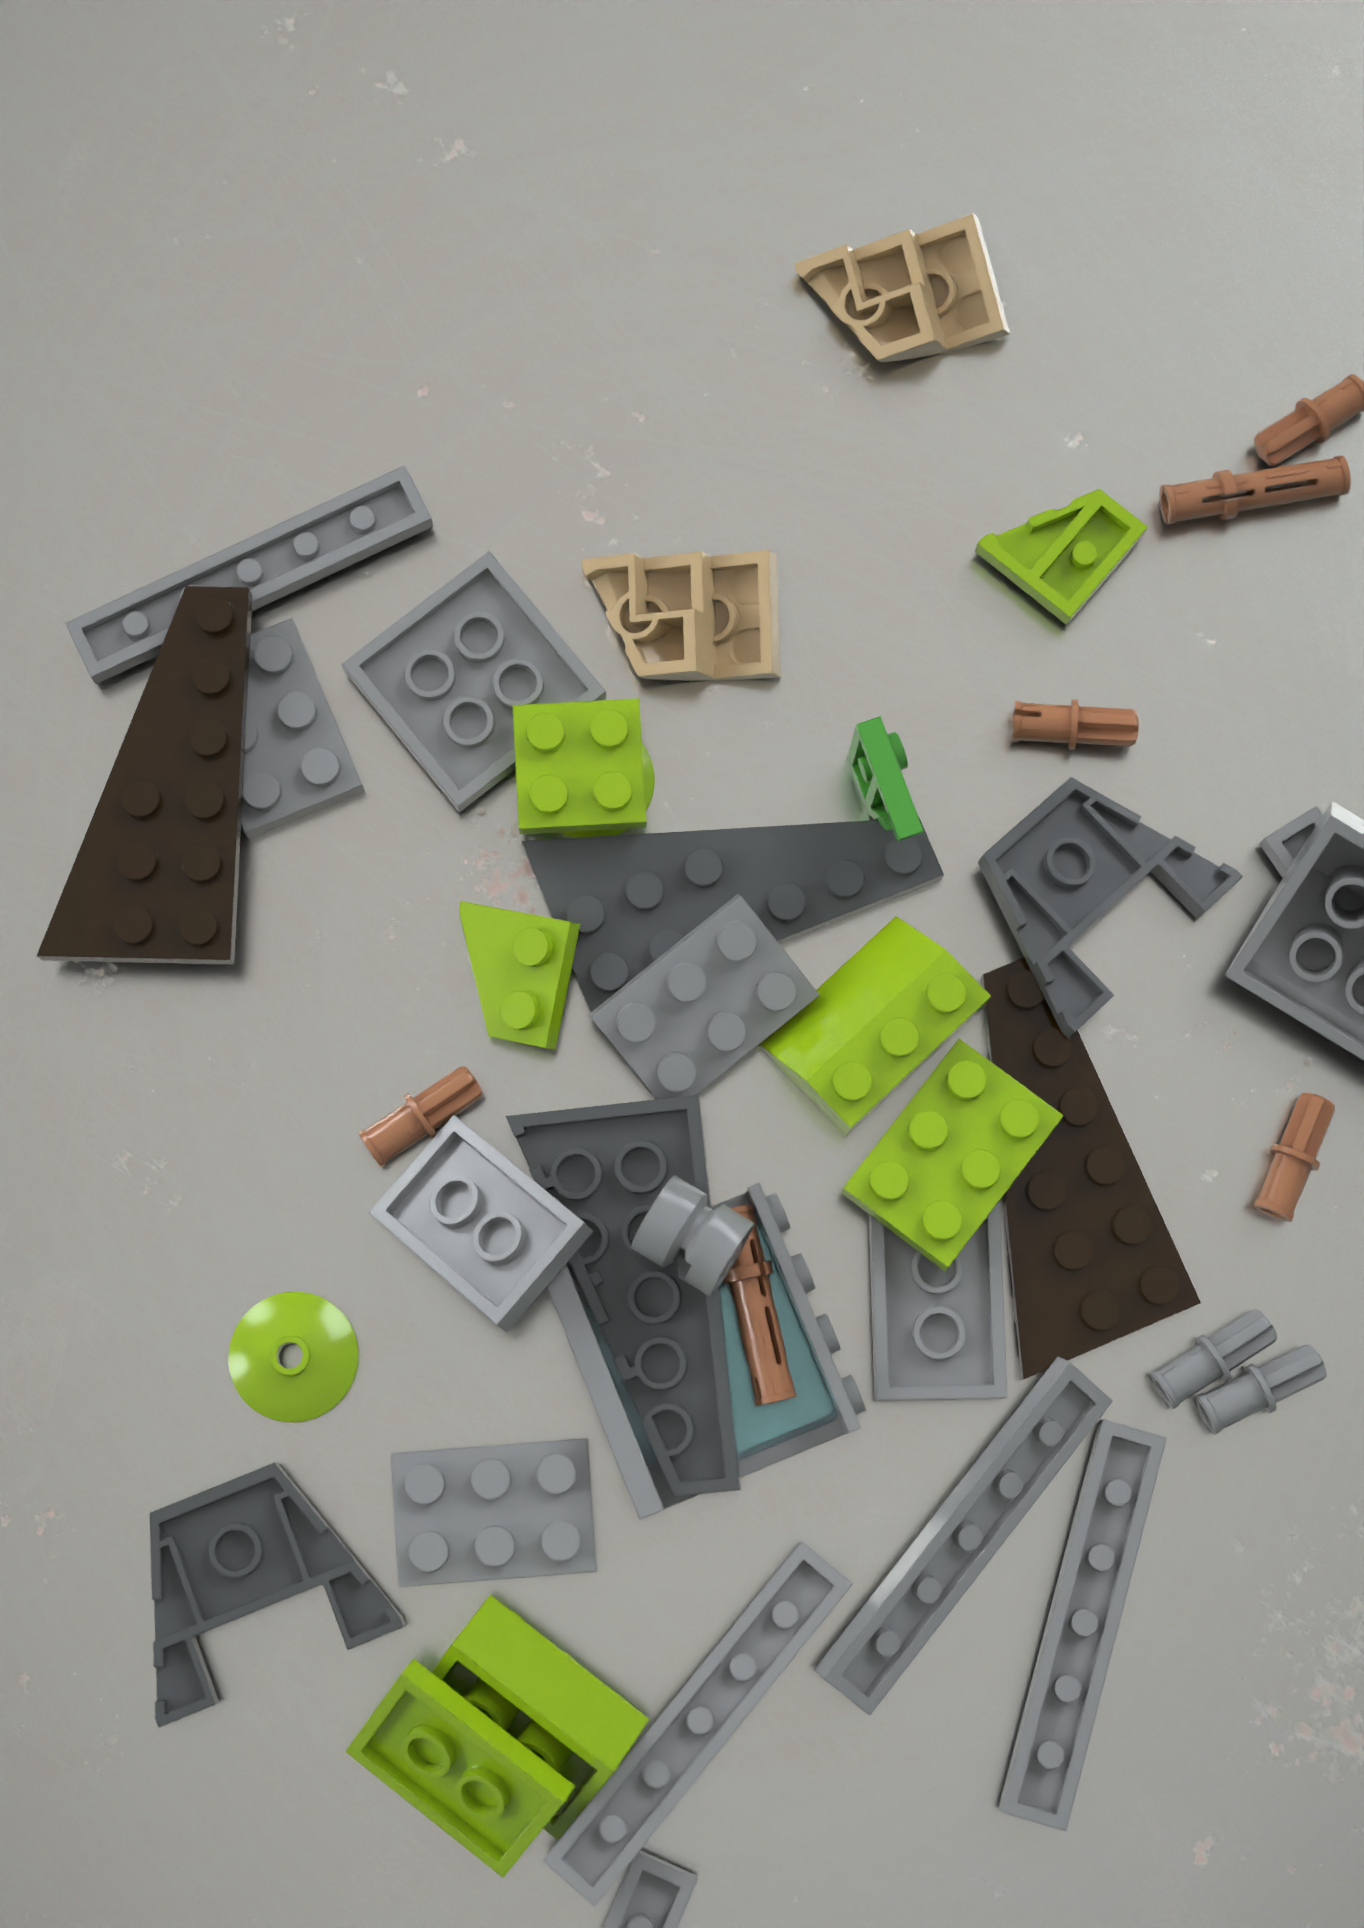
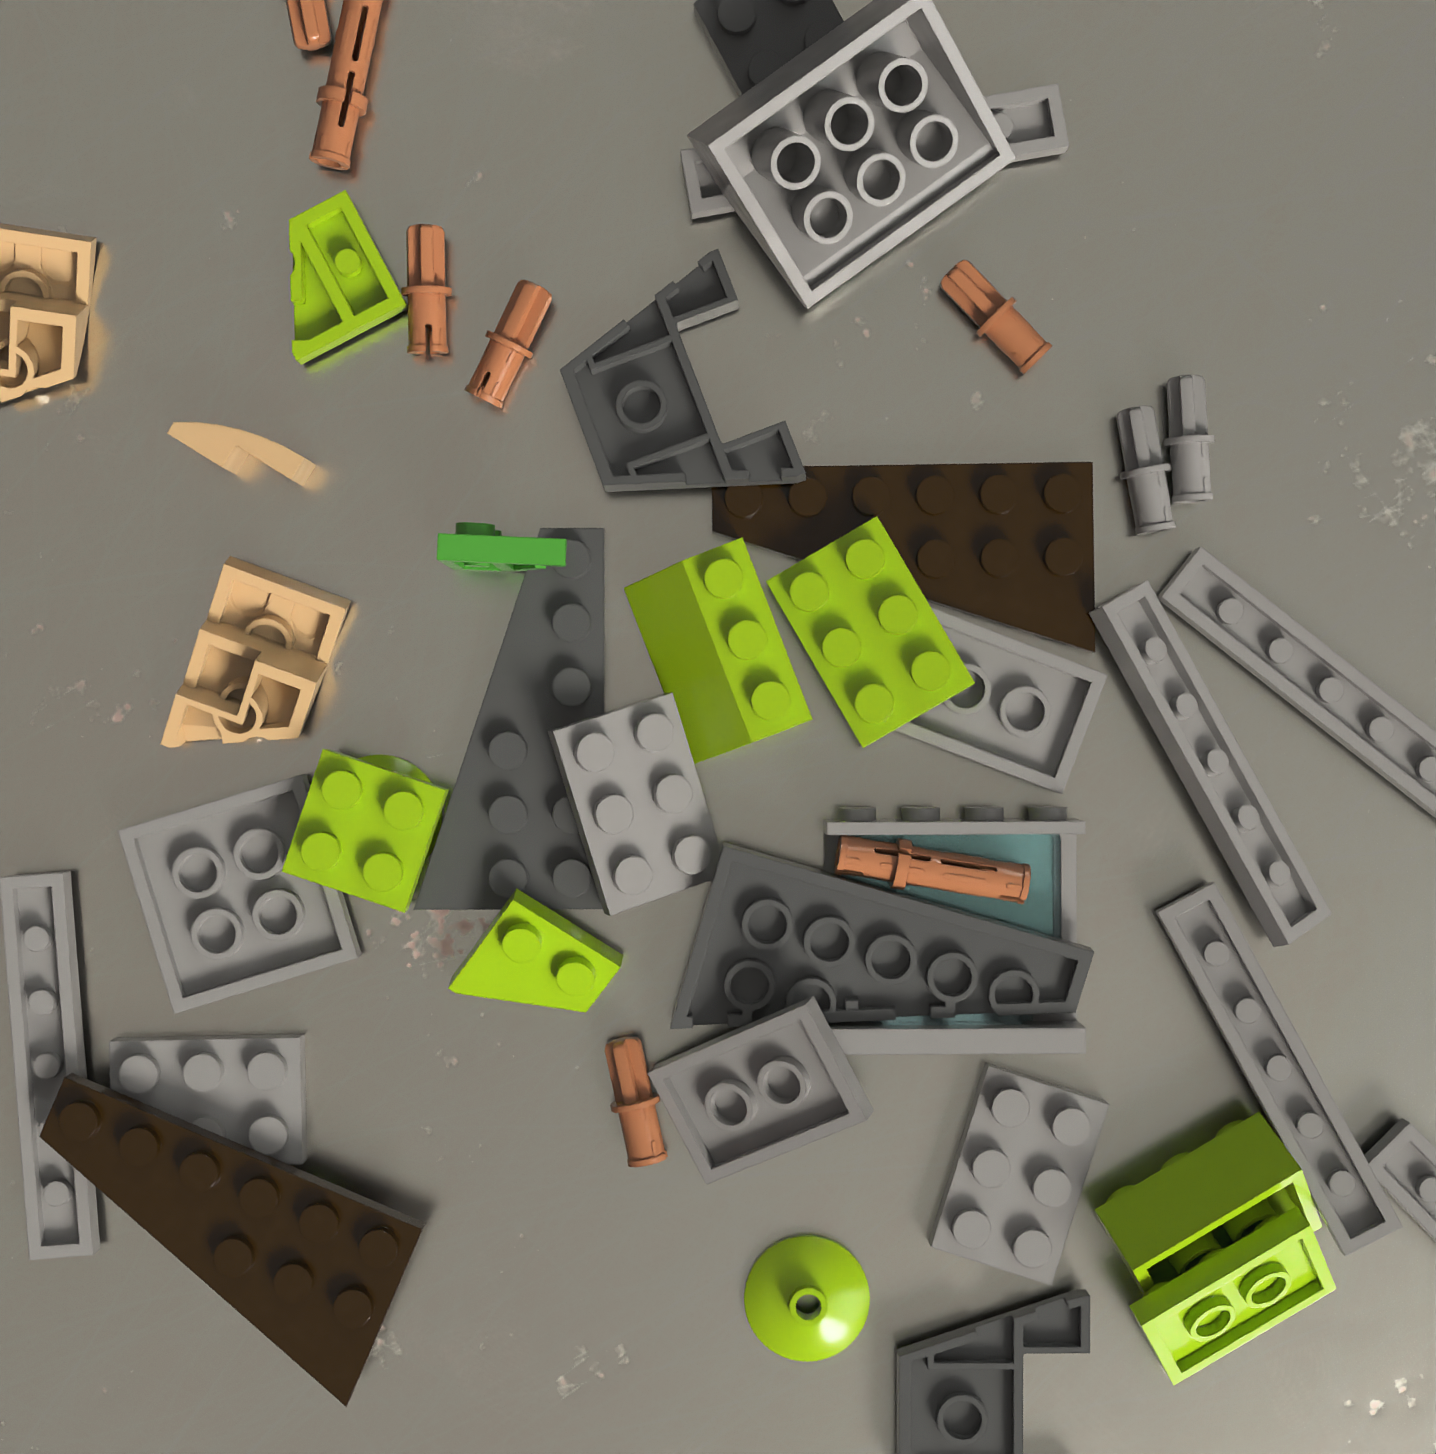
camera: 65 degrees left, 10 degrees up
light grey wheel [630,1175,755,1297] -> none
none -> tan slope [167,422,316,486]
none -> nougat axle [401,224,452,355]

